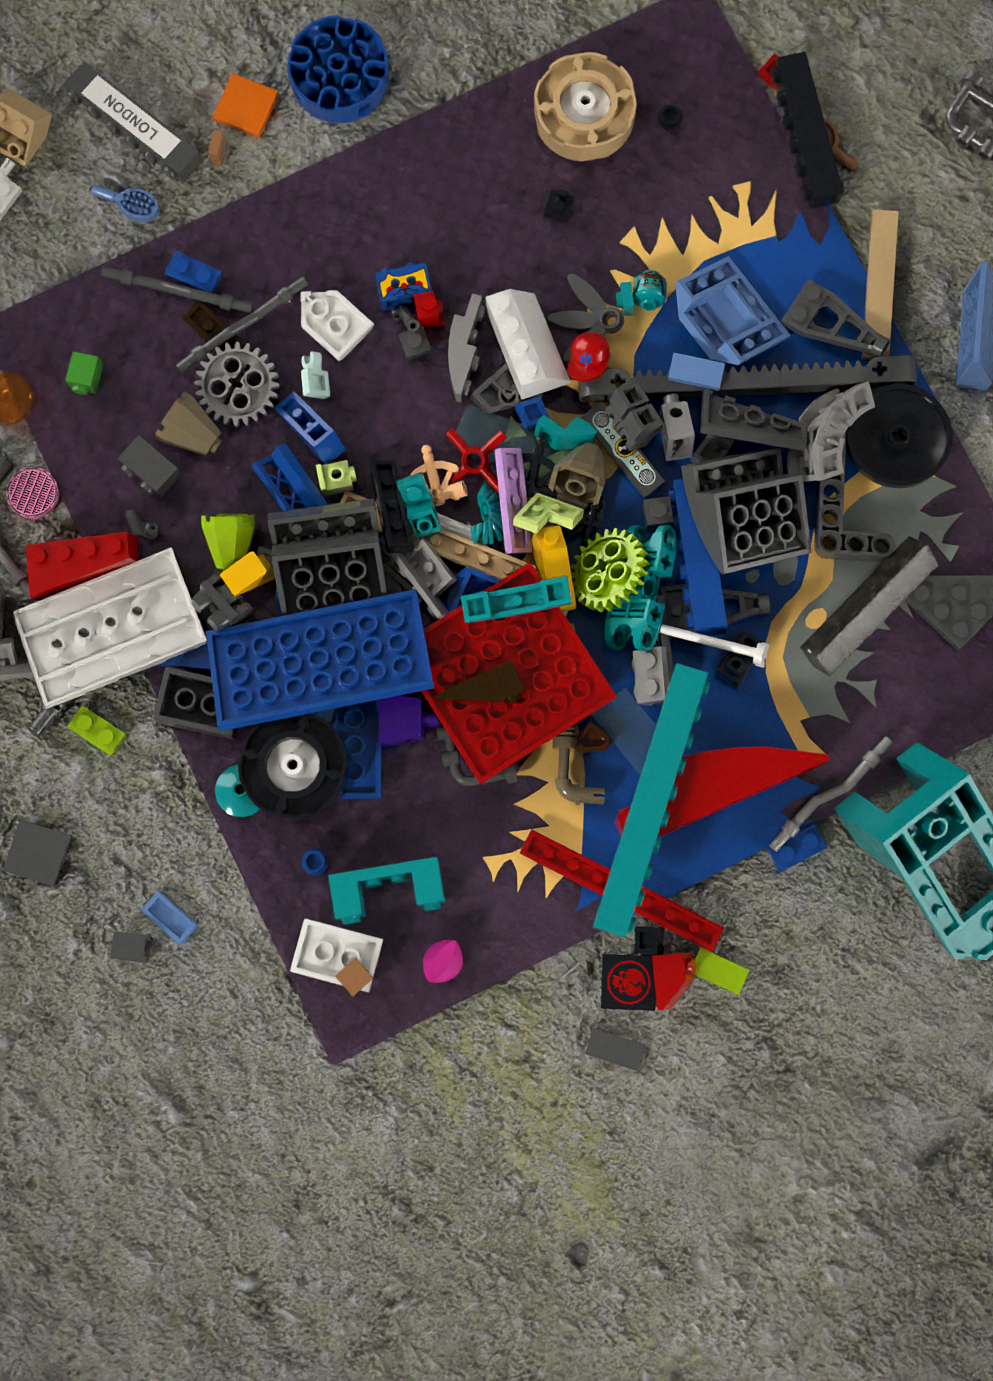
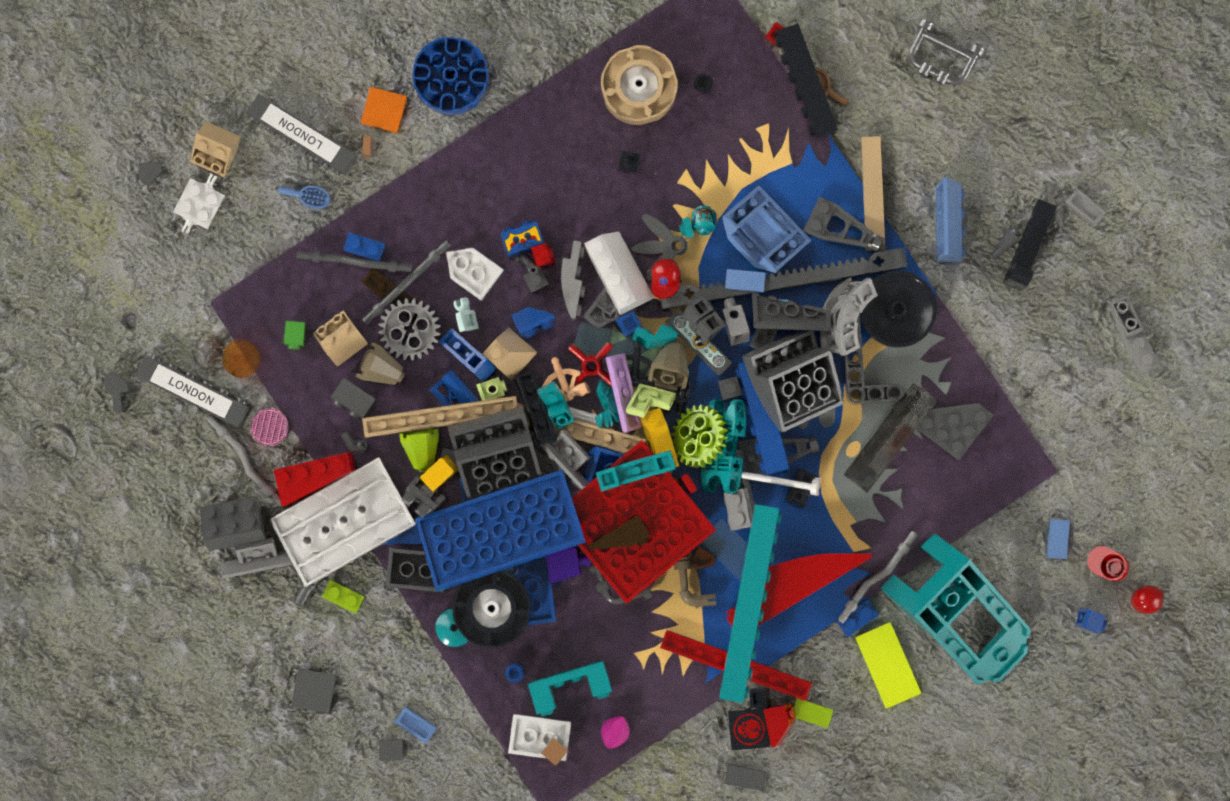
camera: 10 degrees left, 5 degrees up
none -> tan slope [313,310,368,367]
none -> tan tile [362,396,518,438]
none -> tan slope [482,327,537,381]
none -> blue slope [511,307,556,339]
none -> red tile [680,474,697,494]
none -> neon yellow tile [855,622,921,709]

